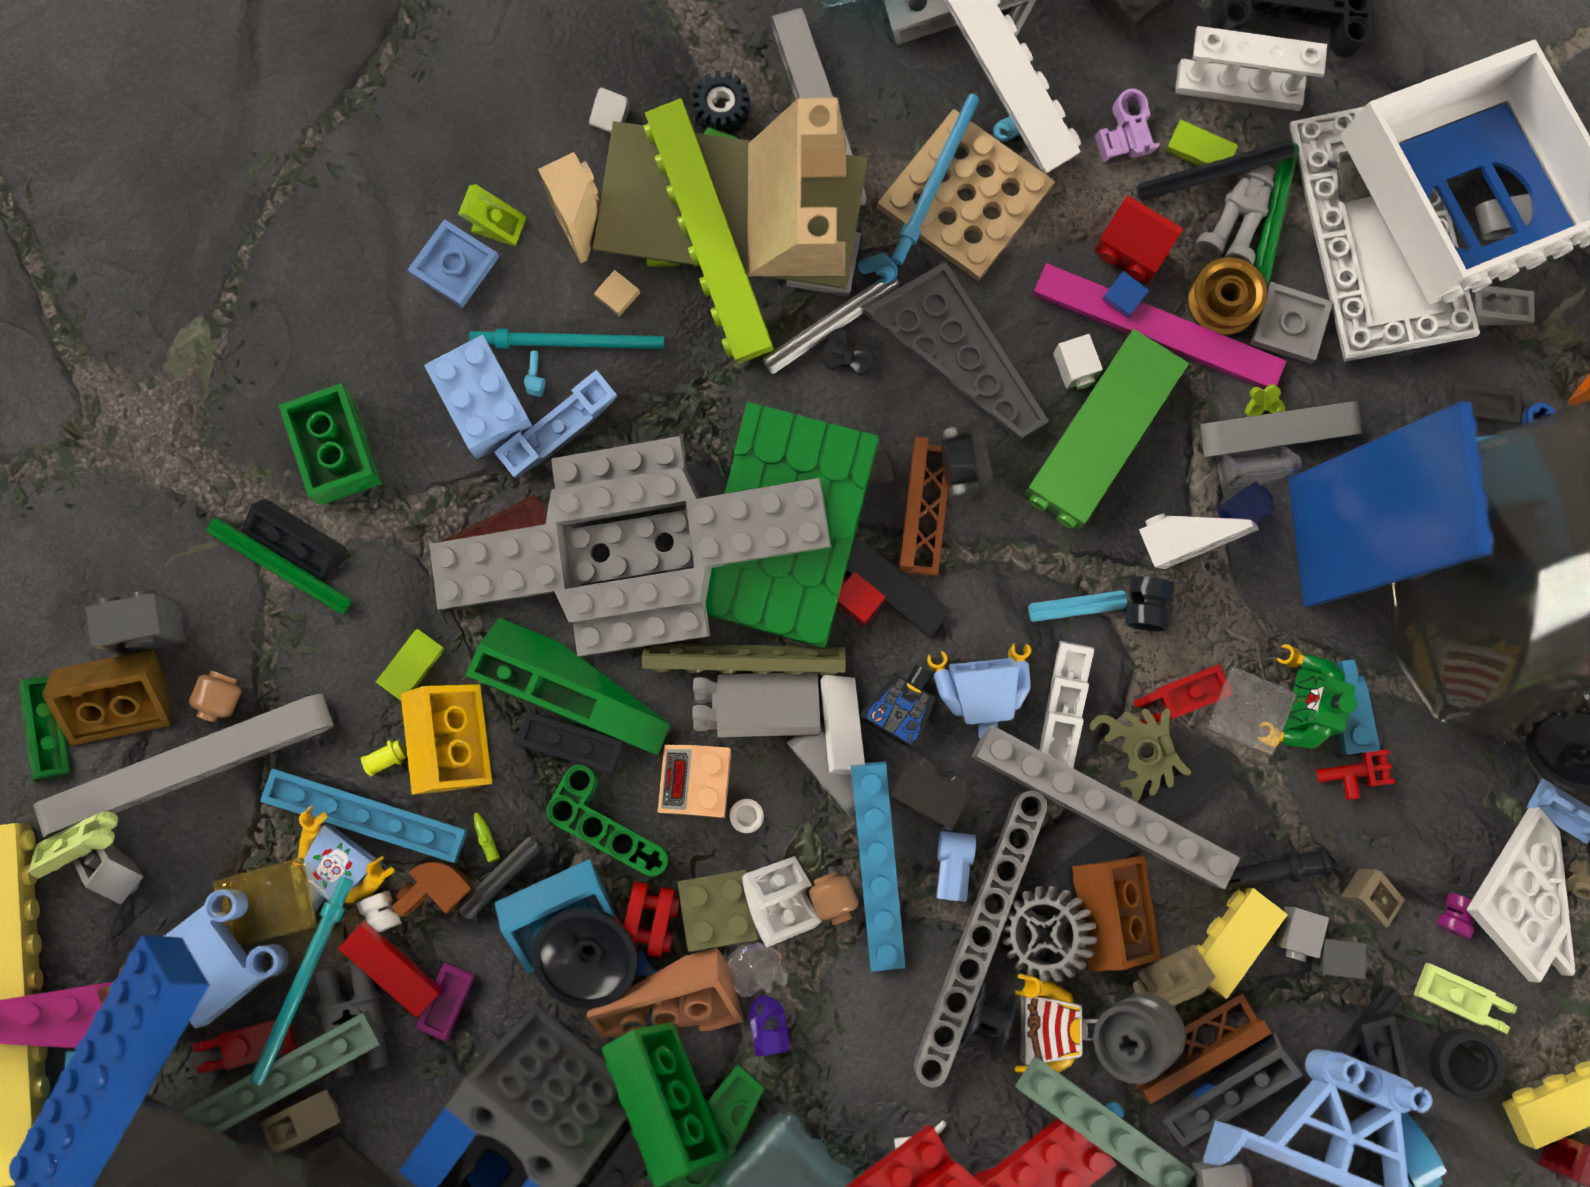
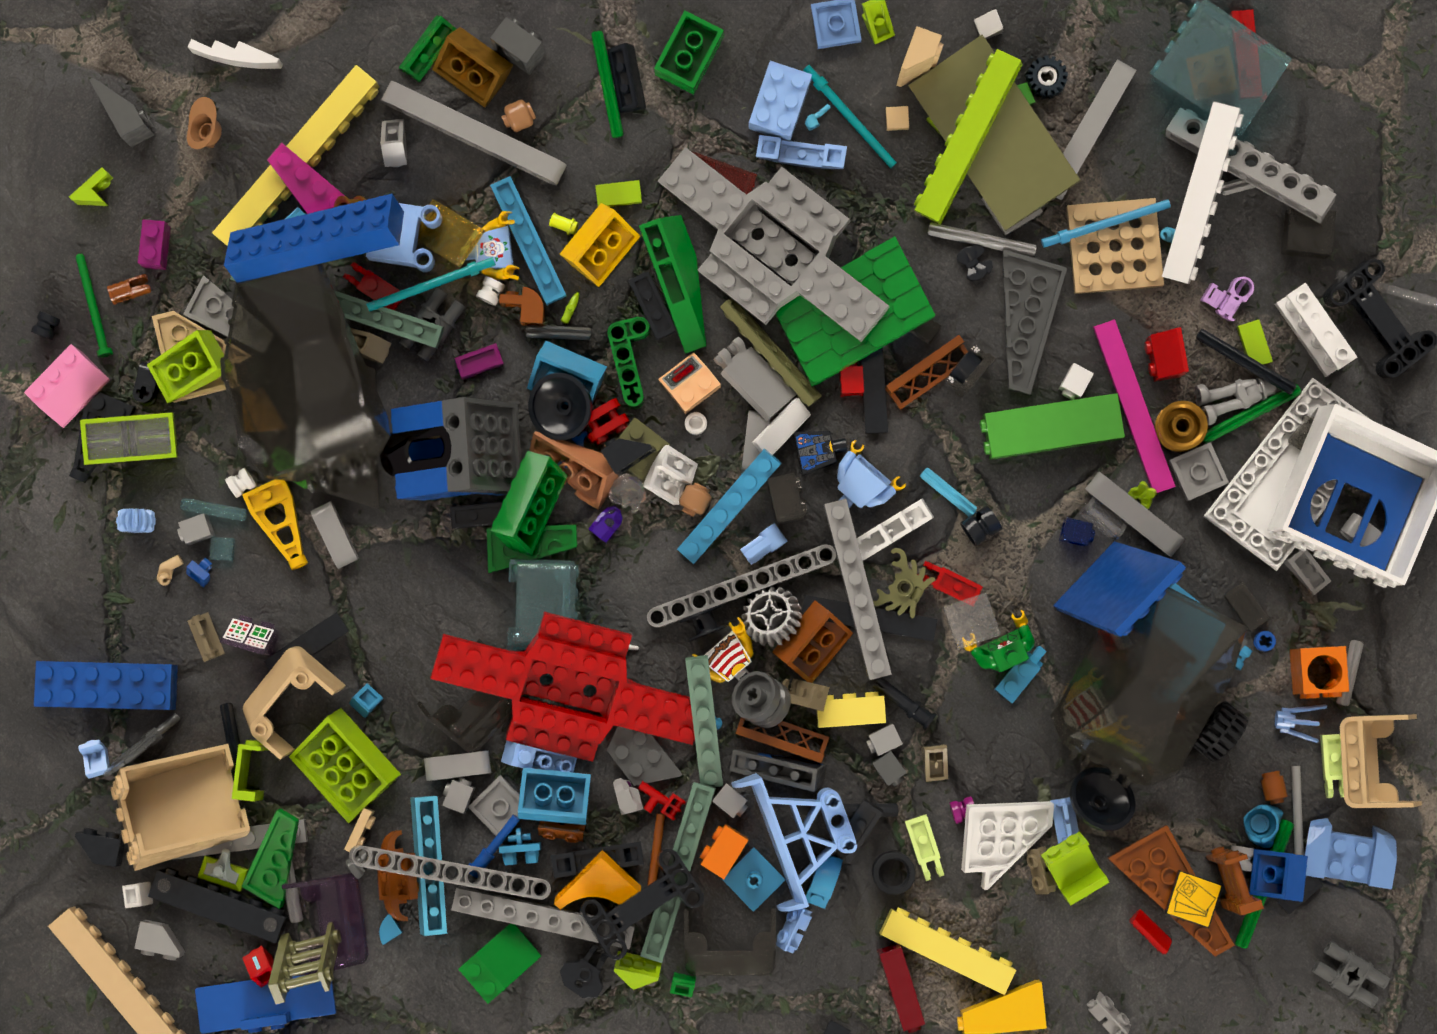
camera: 50 degrees right, 5 degrees up
yellowish green hinge [29,811,118,879] -> none
red tile [338,920,443,1018] -> none
tan windscreen [747,98,847,276] -> none
dark azure arm [858,253,898,284] -> none
blue tile [1102,271,1149,318] -> none
white slope [1139,513,1259,569] -> none
red arm [1316,749,1396,800] -> none
none -> black slope [601,438,657,475]

